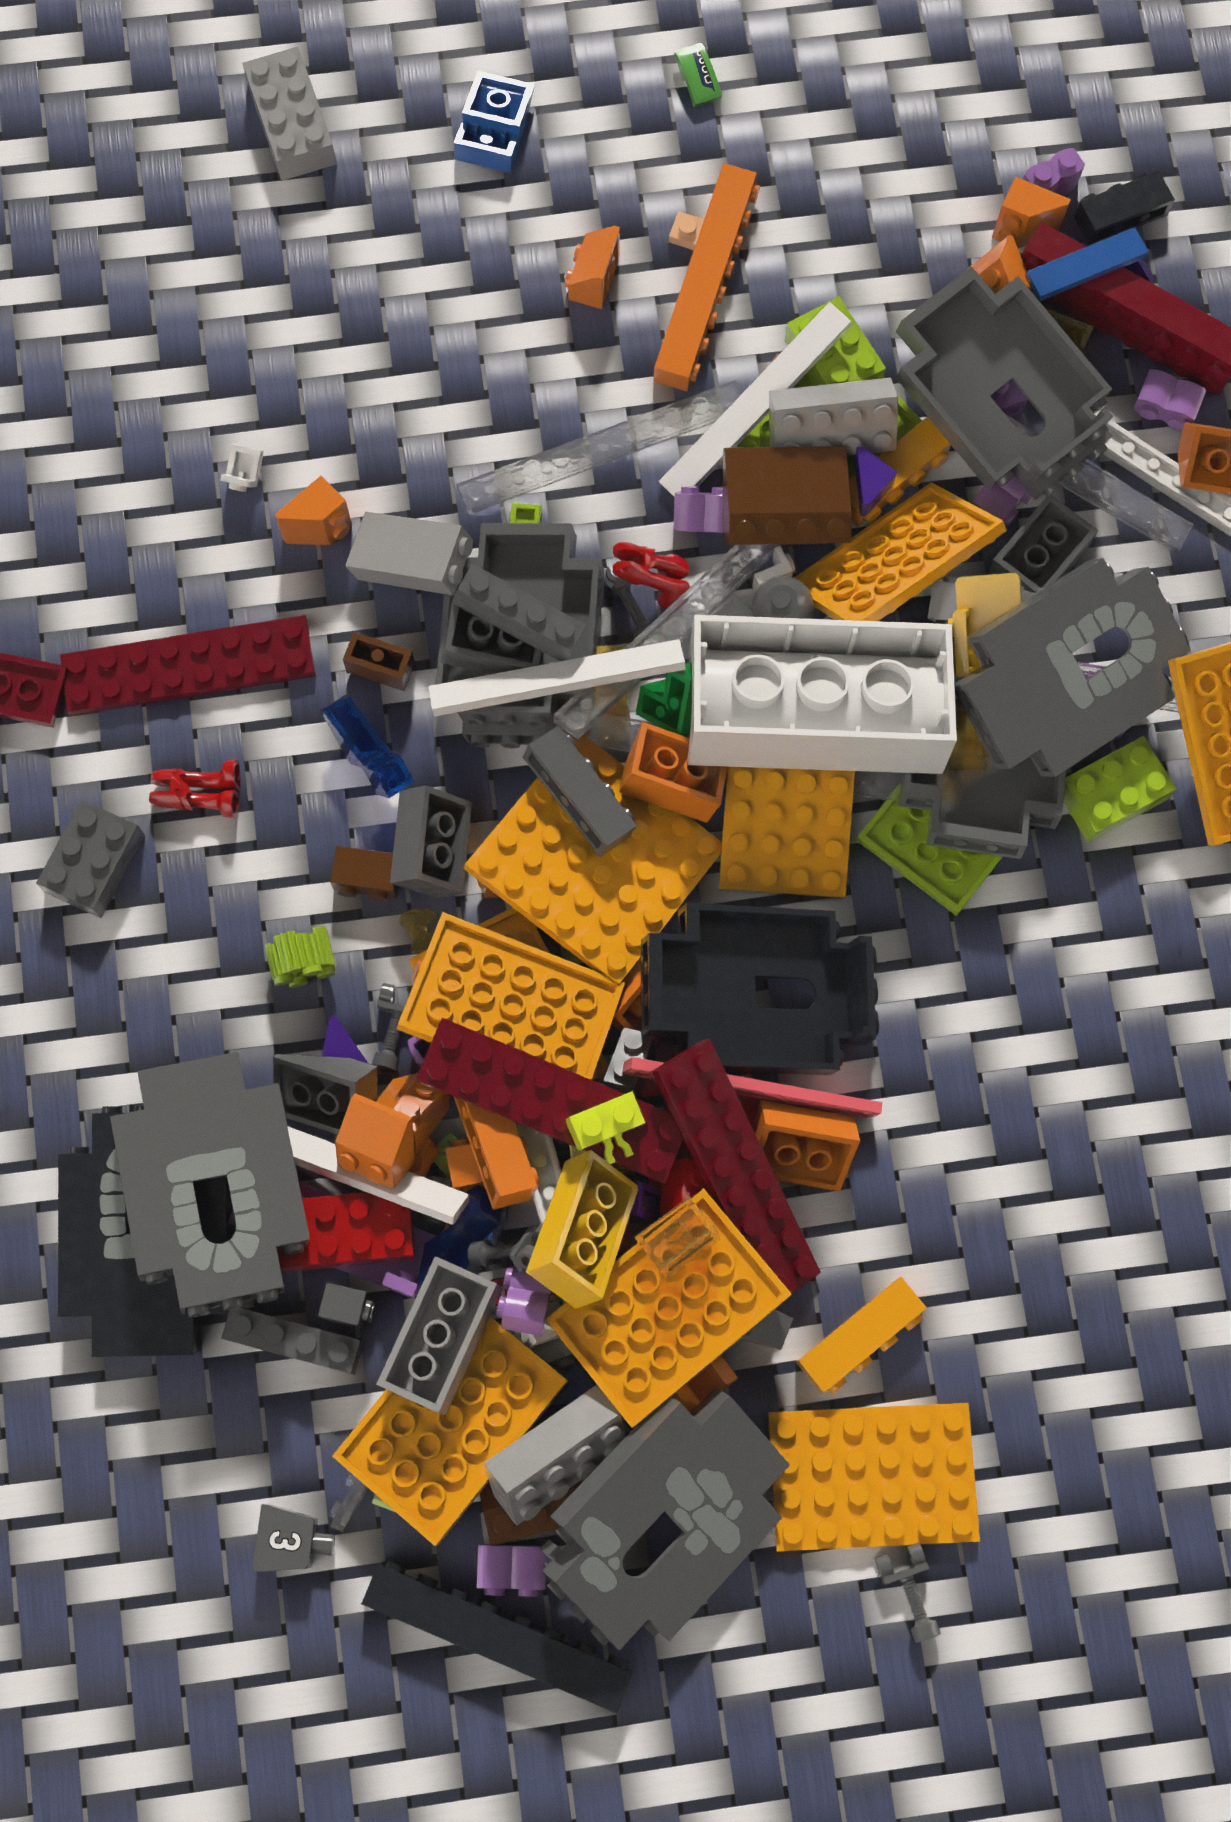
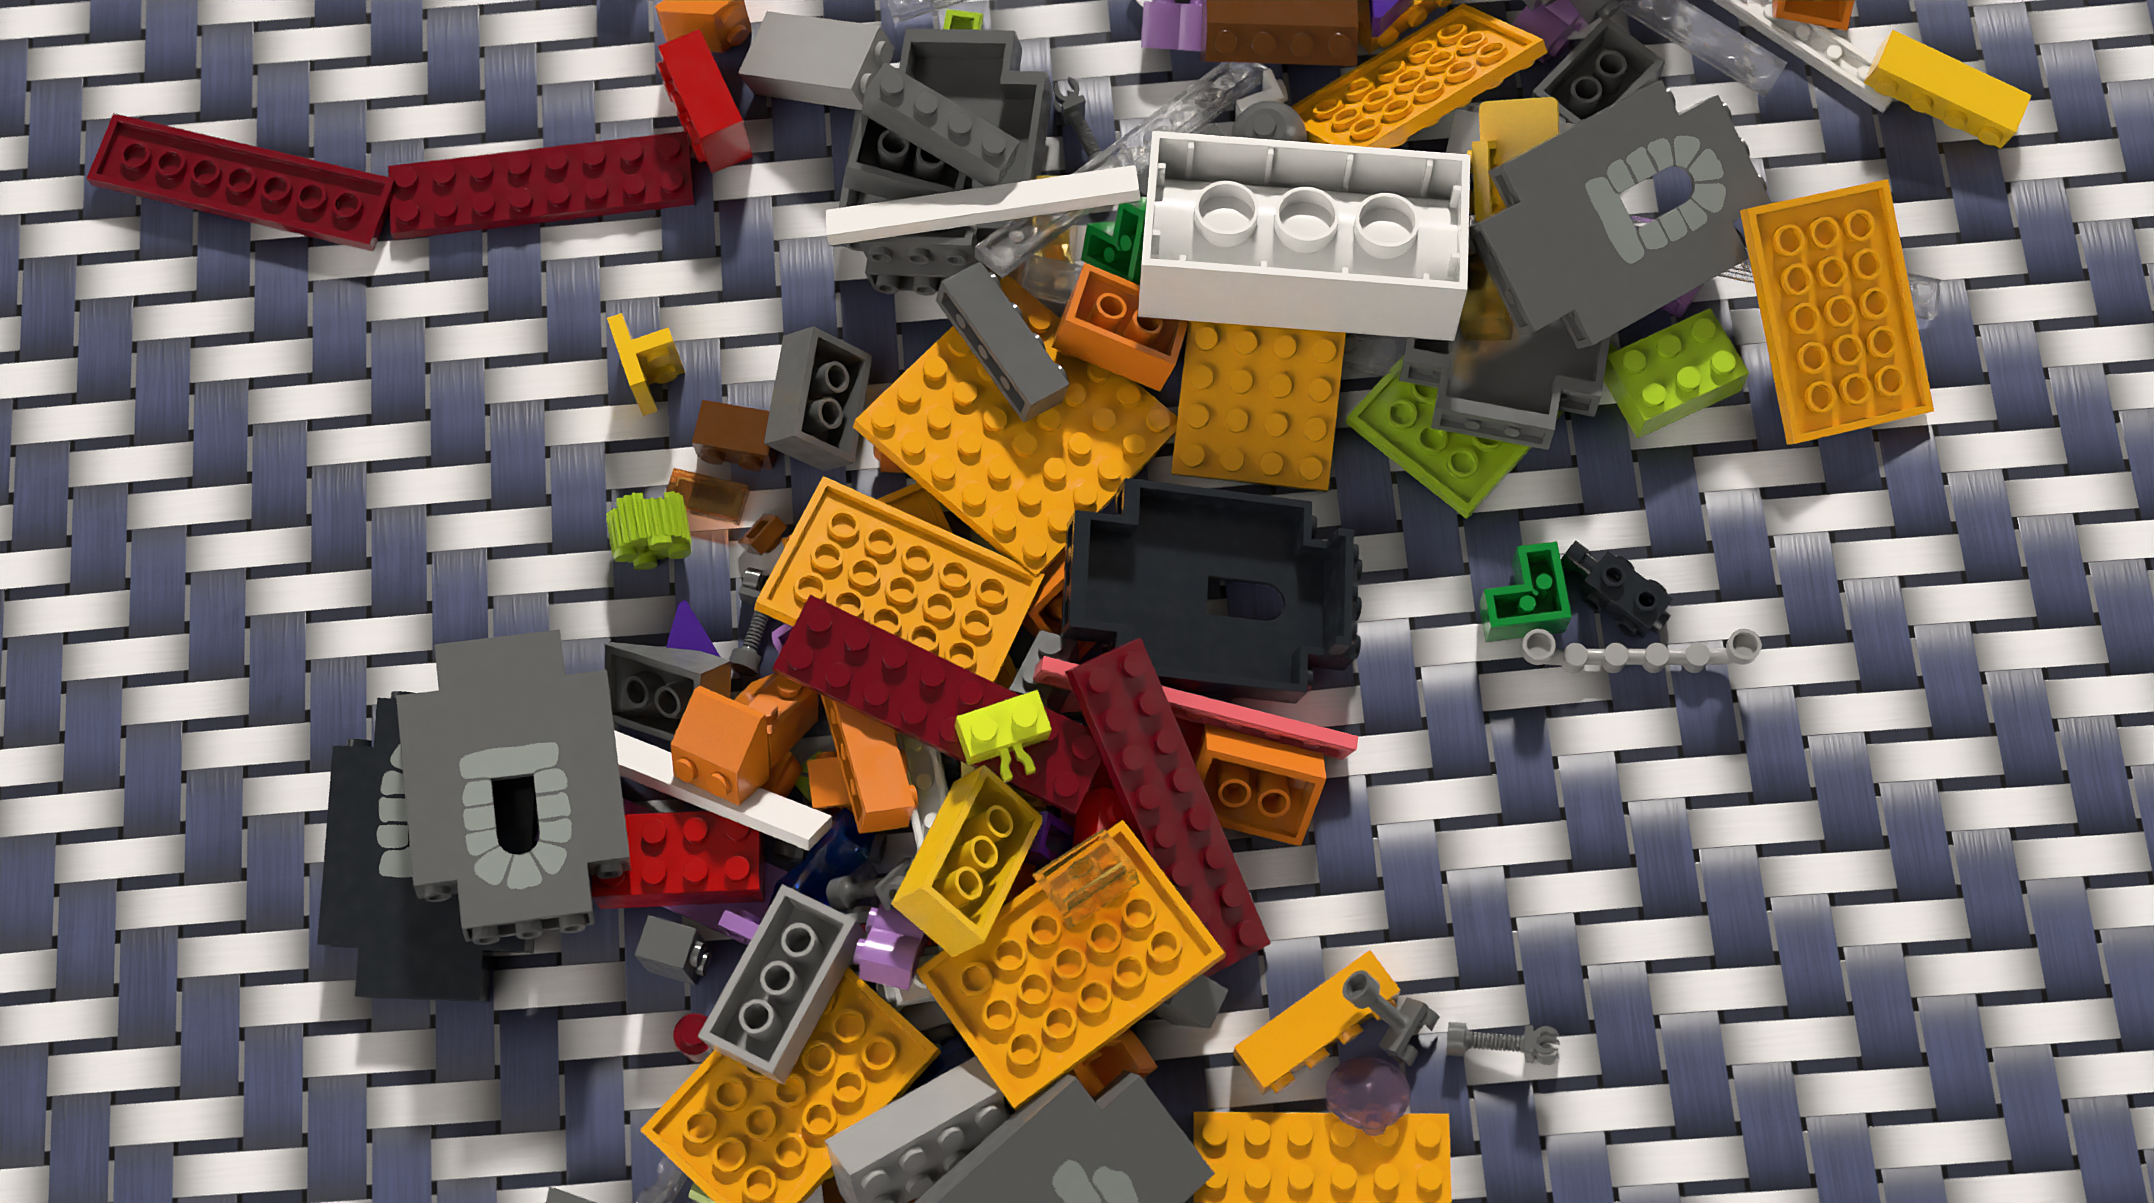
camera: 10 degrees right, 5 degrees down
dark grey brick [36,800,145,918] -> none
red piece [149,759,241,818] -> none
dark grey brick [221,1308,364,1375] -> none
clear blue arch [320,694,415,798] -> none
reddish brown brick [343,632,415,691] -> none
clear yellow piece [399,908,437,955] -> none
red piece [612,542,690,611] -> none
none -> yellow bracket [607,313,685,416]
none -> red brick [656,29,753,174]
none -> clear orange tile [666,468,750,526]
none -> dark red brick [673,1013,714,1062]
none -> reddish brown plate [738,513,788,556]
none -> clear purple dish [1326,1056,1410,1136]
none -> dark grey bar [1342,970,1440,1067]
none -> dark grey bar [1447,1022,1560,1065]
none -> green brick [1479,541,1572,642]
none -> light grey bar [1521,629,1762,673]
none -> black brick [1561,540,1673,639]

